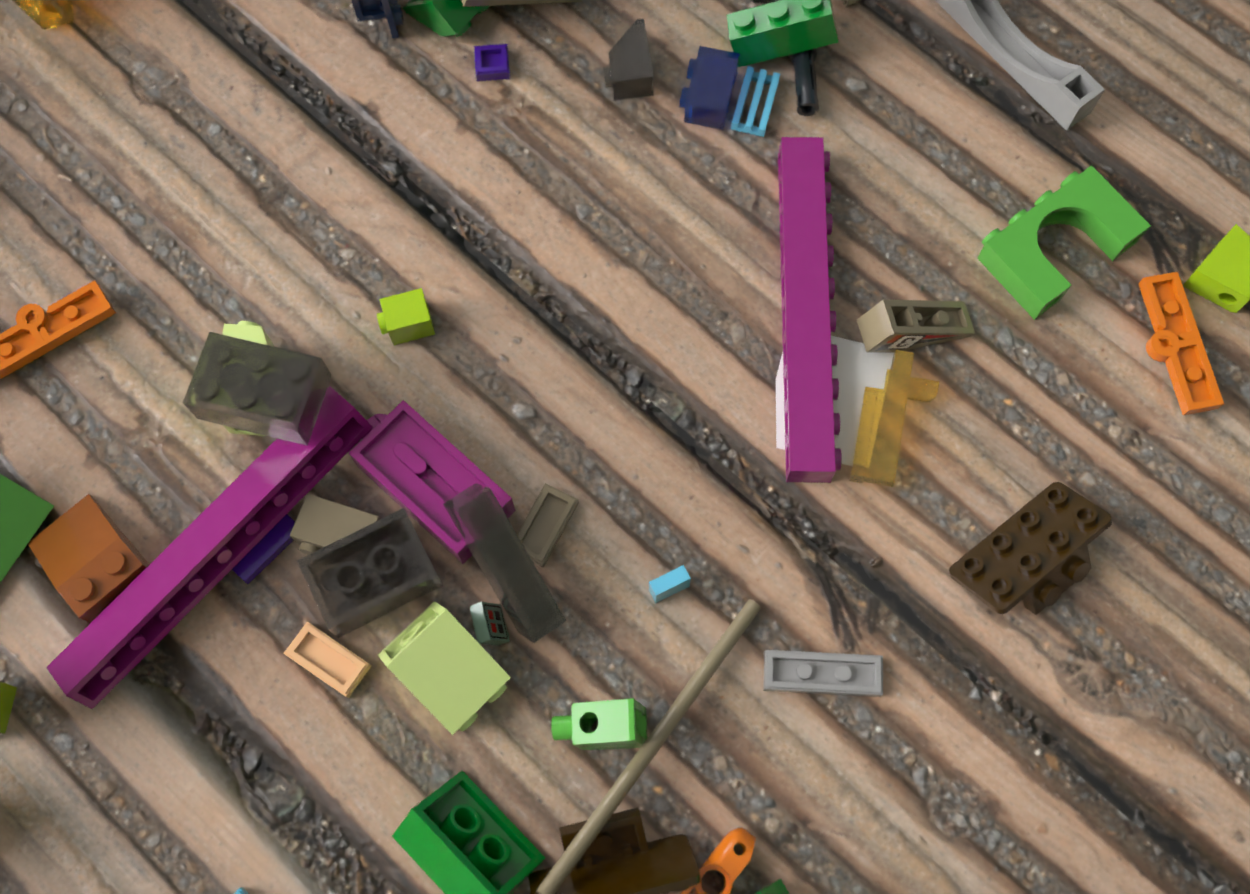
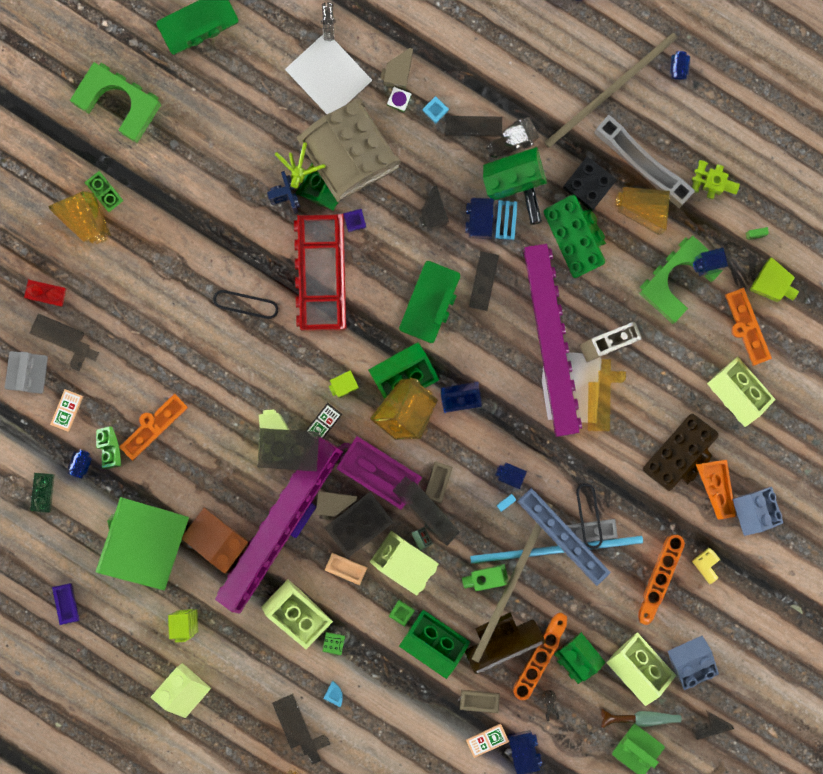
camera: 10 degrees left, 15 degrees up
none -> black piece [213,290,278,319]
none -> yellowish green slope [261,579,333,649]
none -> window [294,214,347,331]
none -> tile [304,402,343,440]
none -> bright green tile [322,632,345,655]
none -> green slope [368,342,439,408]
none -> clear yellow slope [370,378,438,440]
none -> bright green tile [389,600,415,627]
none -> green bracket [399,261,461,343]
none -> clear blue brick [441,382,482,413]
none -> clear smoke tile [469,251,499,311]
none -> medium azure piece [470,536,643,564]
none -> clear blue brick [495,462,527,489]
none -> sand blue tile [517,488,611,586]
none -> green bracket [544,195,606,278]
none -> black brick [562,156,617,211]
none -> black piece [576,483,603,549]
none -> clear yellow slope [615,187,670,235]
none -> orange piece [638,535,685,625]
none -> lime piece [691,160,740,199]
none -> light yellow piece [692,548,720,585]
none -> clear blue brick [693,247,728,277]
none -> orange wing [696,460,736,520]
none -> yellowish green slope [707,356,776,427]
none -> sand blue slope [732,487,783,536]
none -> bright green tile [746,227,769,240]

